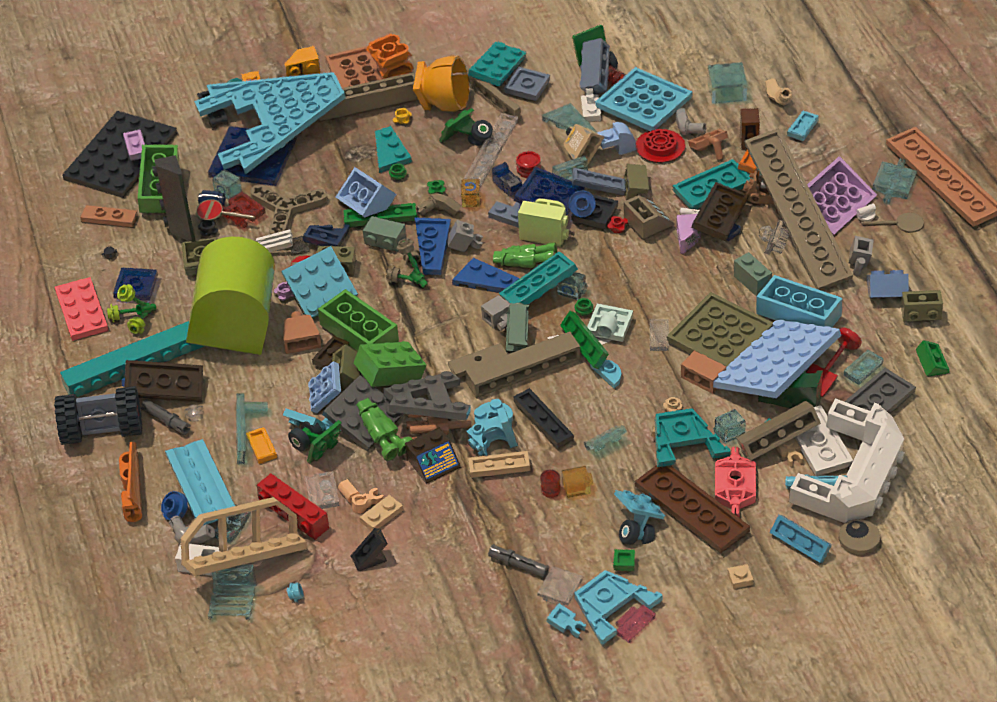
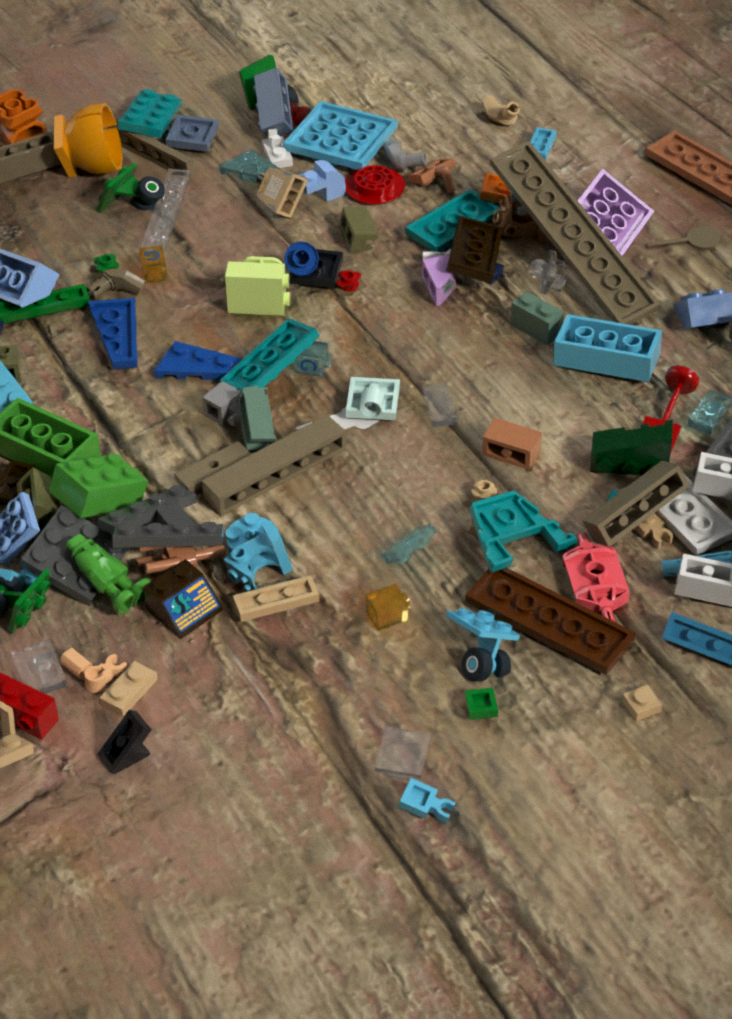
camera: 15 degrees left, 0 degrees up
medium azure plate [287,582,304,602] -> none
sand green brick [363,216,406,252] -> none
teal wing [375,126,412,173] -> none
plant [386,238,428,288] -> none
green plate [389,164,407,180] -> none
yellow plate [393,108,412,124] -> none
light grey brick [448,220,483,252] -> none
sand blue plate [488,195,536,228] -> none
dark grey pin [488,544,549,578] -> none
clear blue leg [492,162,523,196] -> none
bright green piece [493,242,557,268] -> none
black plate [513,388,574,449] -> none
clear blue plate [514,167,585,216] -> none
red wheel [516,151,541,178] -> none
clear red wheel [540,470,561,498] -> none
clear light blue plate [552,156,588,184] -> none
green plate [560,311,609,369] -> none
sand blue plate [572,168,626,195] -> none
green plate [574,298,593,316] -> none
medium azure wing [574,570,663,645] -> none
medium azure plate [590,360,621,389] -> none
clear pink piece [616,605,656,643] -> none
dark tan slope [623,195,674,239] -> none
olive plate [667,292,773,367] -> none
clear light blue brick [708,62,747,104] -> none
light blue plate [713,320,841,398] -> none
clear light blue brick [713,409,746,443] -> none
reddish brown brick [740,108,760,150] -> none
light grey brick [848,236,874,276] -> none
white plate [856,204,876,222] -> none
clear light blue plate [872,158,917,204] -> none

